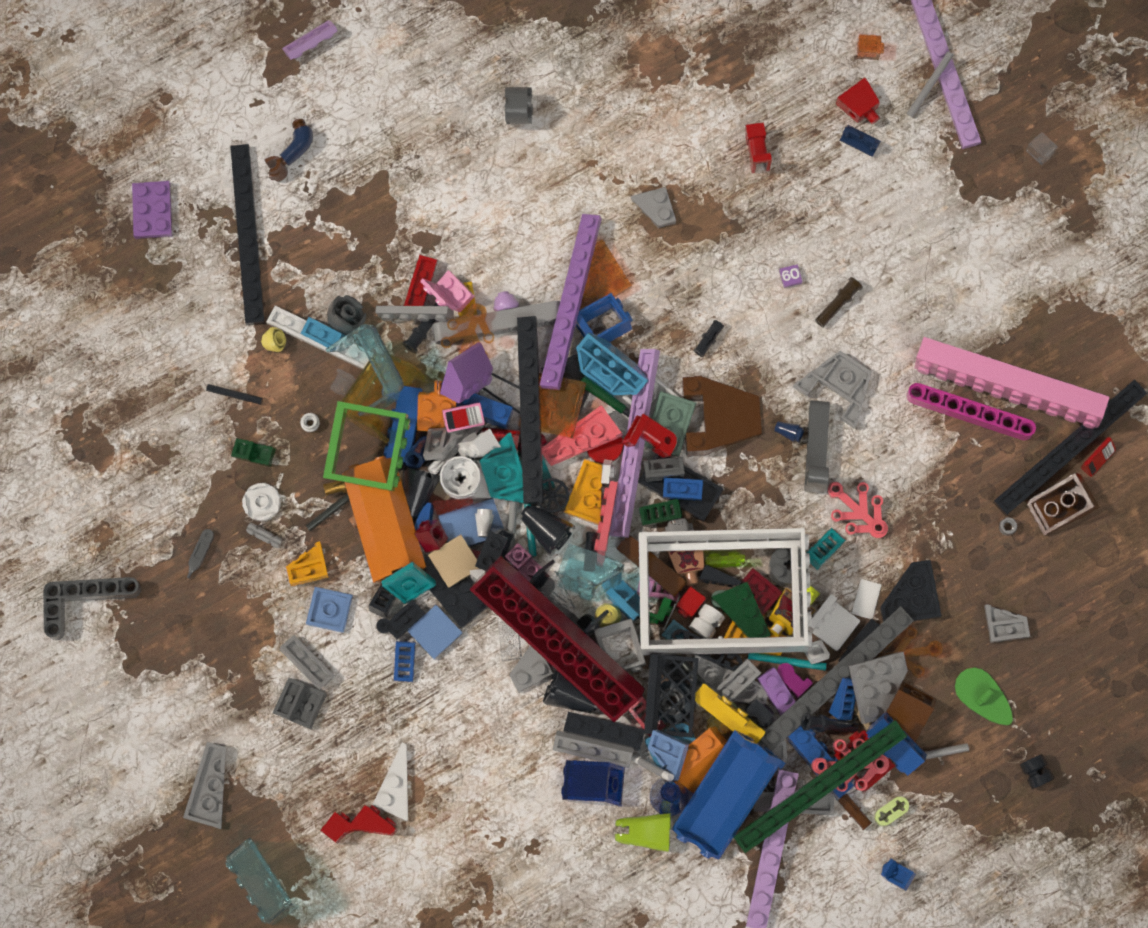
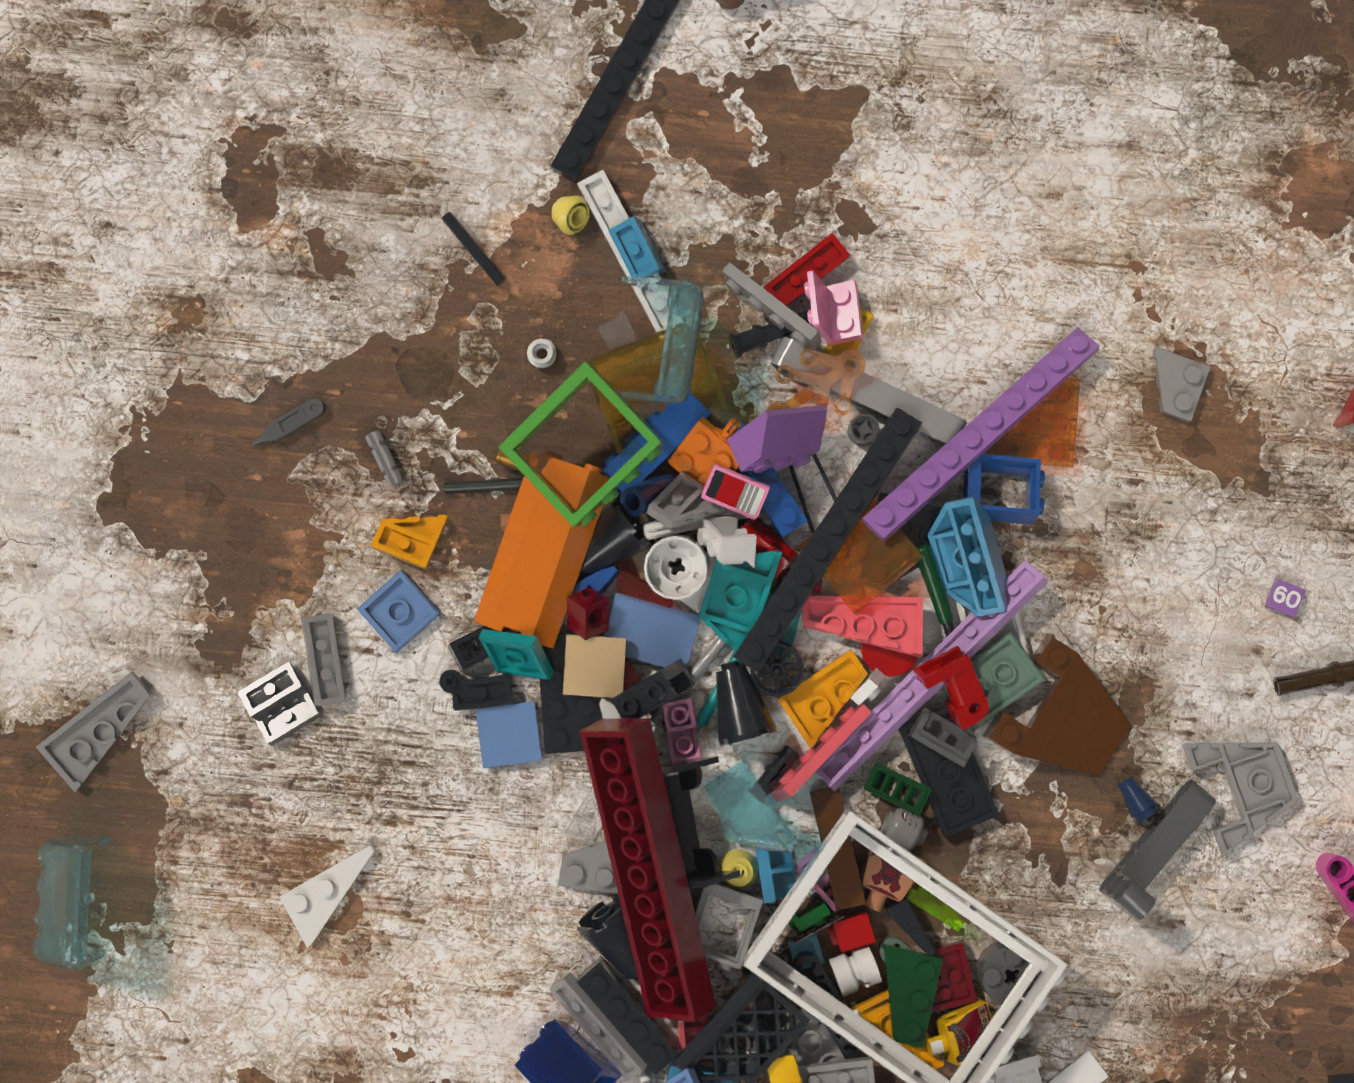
camera: 30 degrees right, 10 degrees up
dark grey beam [43,577,142,640] -> none
dark green slope [231,438,276,467] -> none
white tile [242,483,281,521] -> none
red arch [320,805,398,844] -> none
dark grey cylinder [327,295,366,334] -> none
blue slope [394,641,416,682] -> none
white cone [475,509,494,537] -> none
lavender cone [493,291,519,312] -> none
dark grey brick [505,87,533,125] -> none
clear wing [539,570,575,617] -> none
blue plate [663,478,703,501] -> none
black pin [693,320,724,357] -> none
teal slope [806,528,846,570] -> none
coral plant [827,482,888,538] -> none
none -> dark grey wheel [847,414,880,446]

